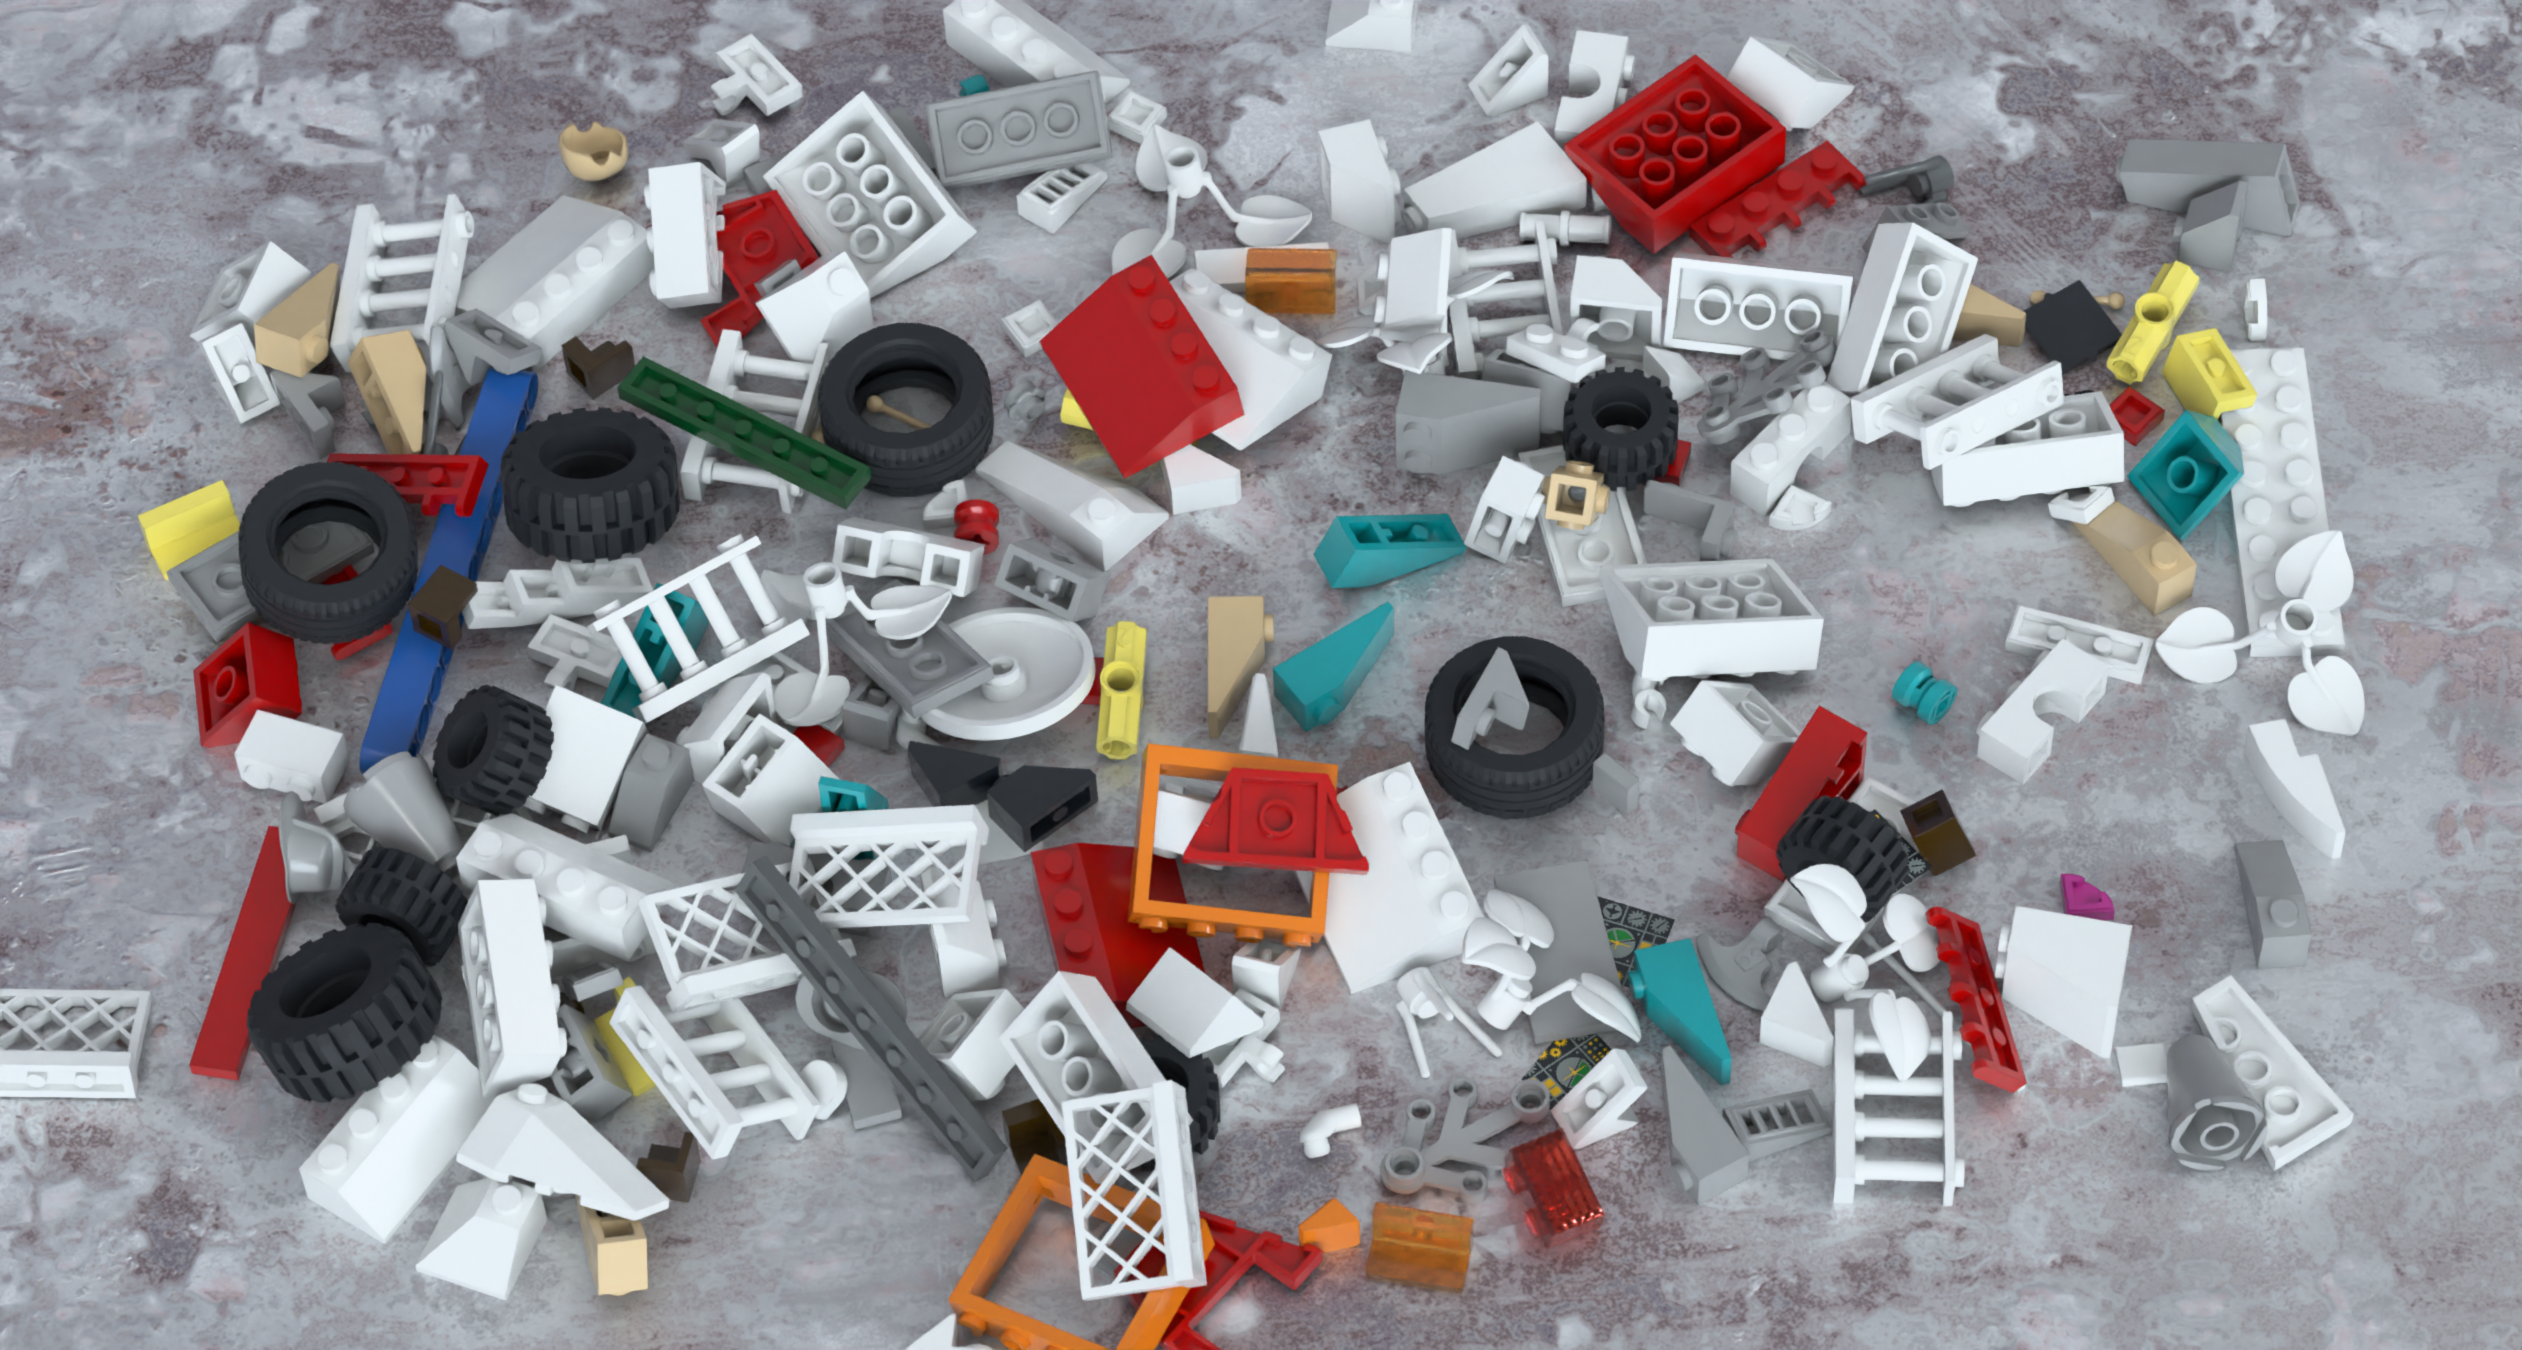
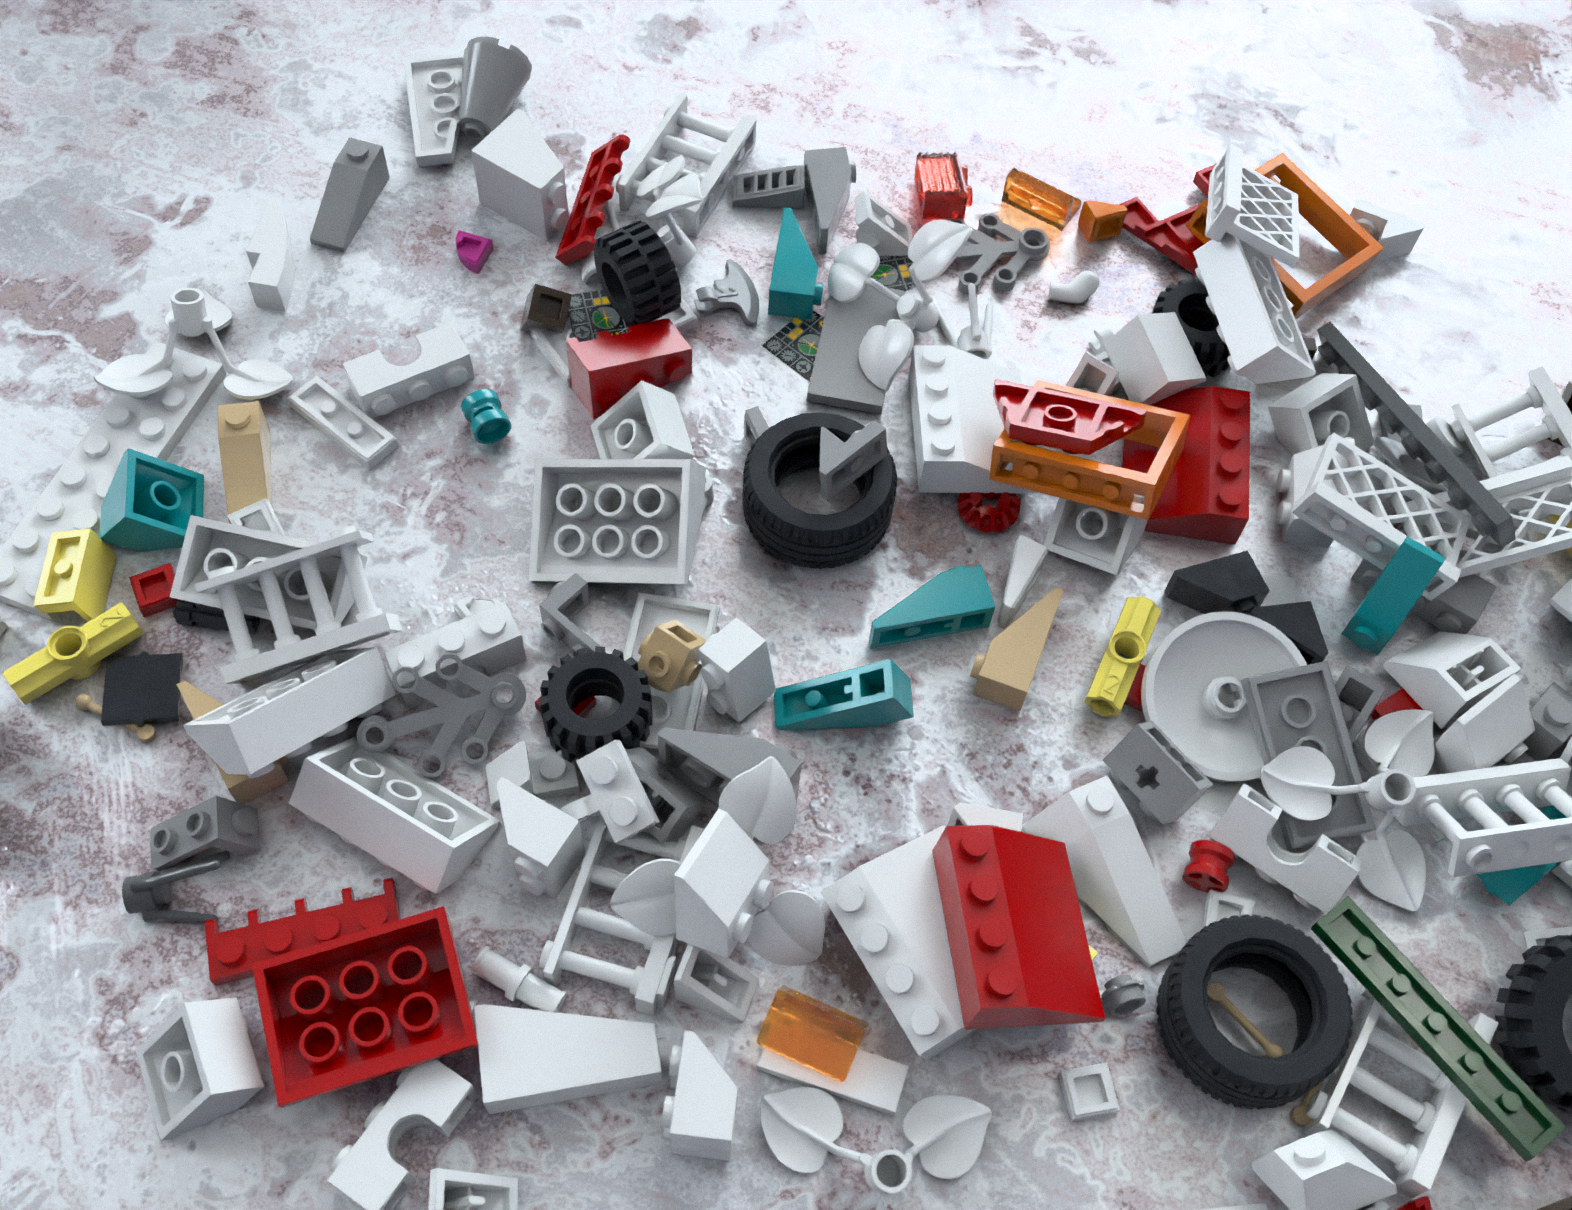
camera: 165 degrees left, 5 degrees up
white slope [1759,961,1834,1067] -> none

